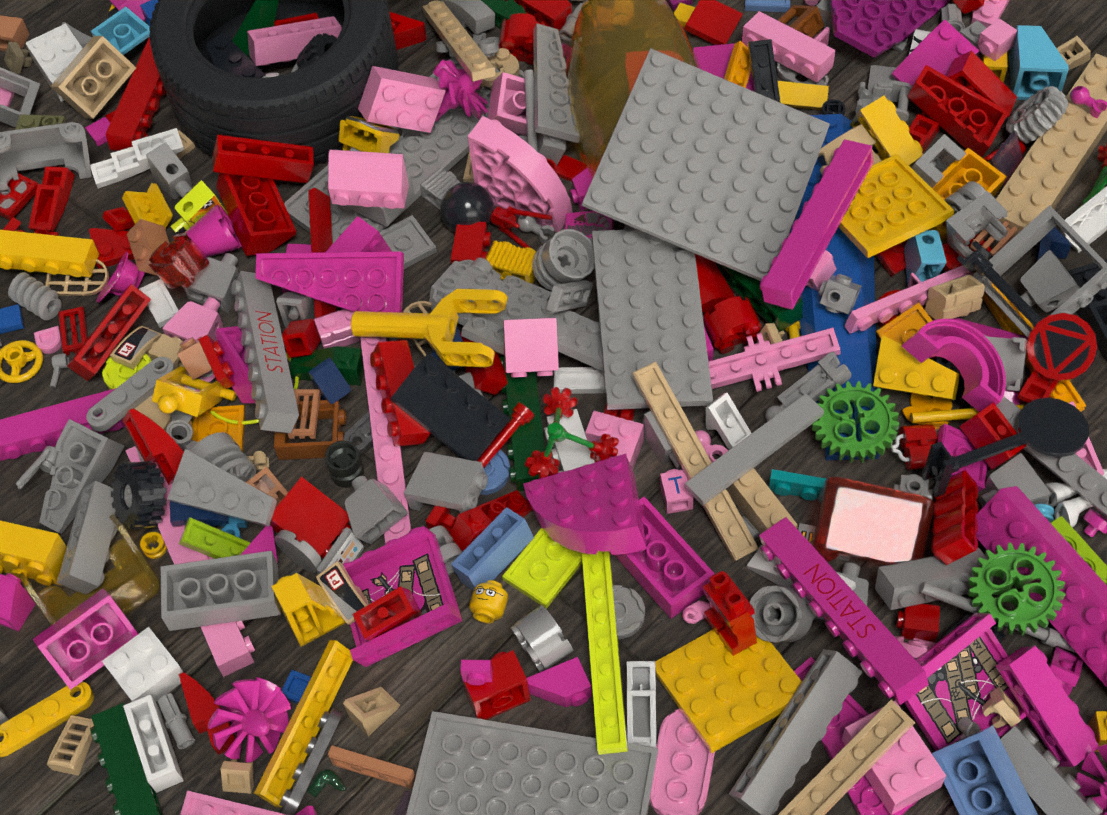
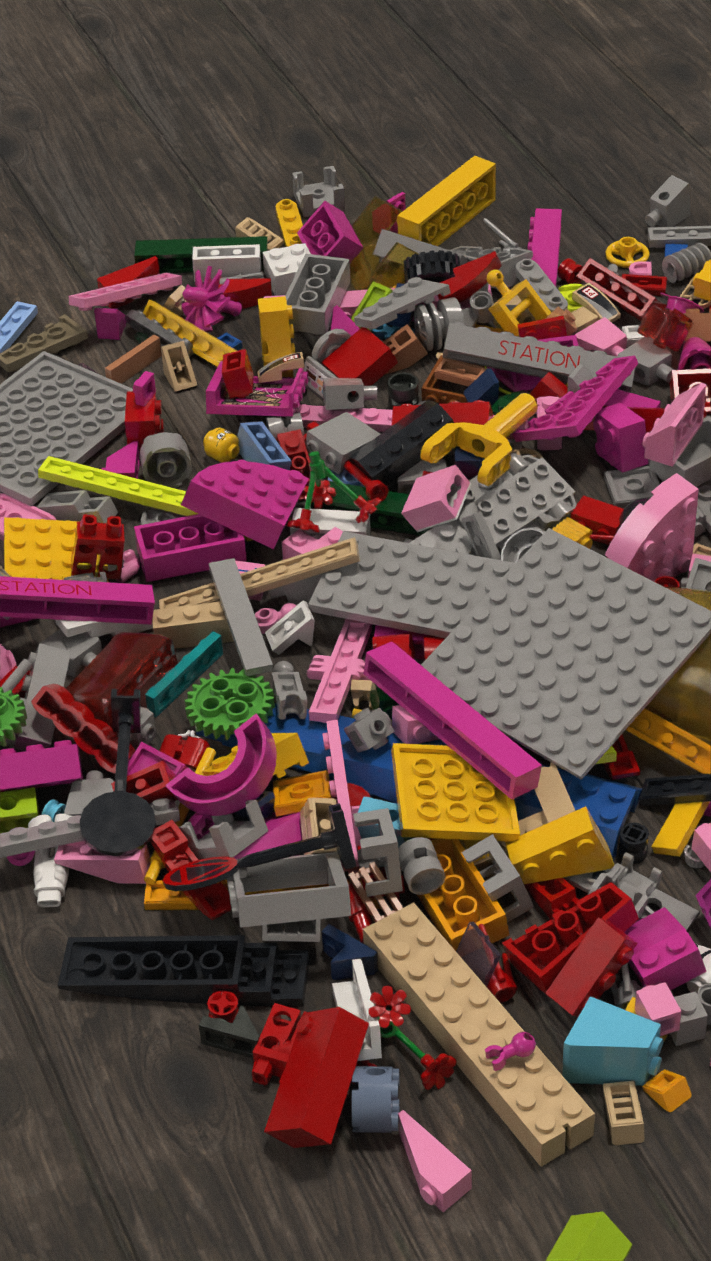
camera: 110 degrees right, 15 degrees down
light grey gear [1006,86,1069,144] -> none
none -> red wheel [557,258,583,284]

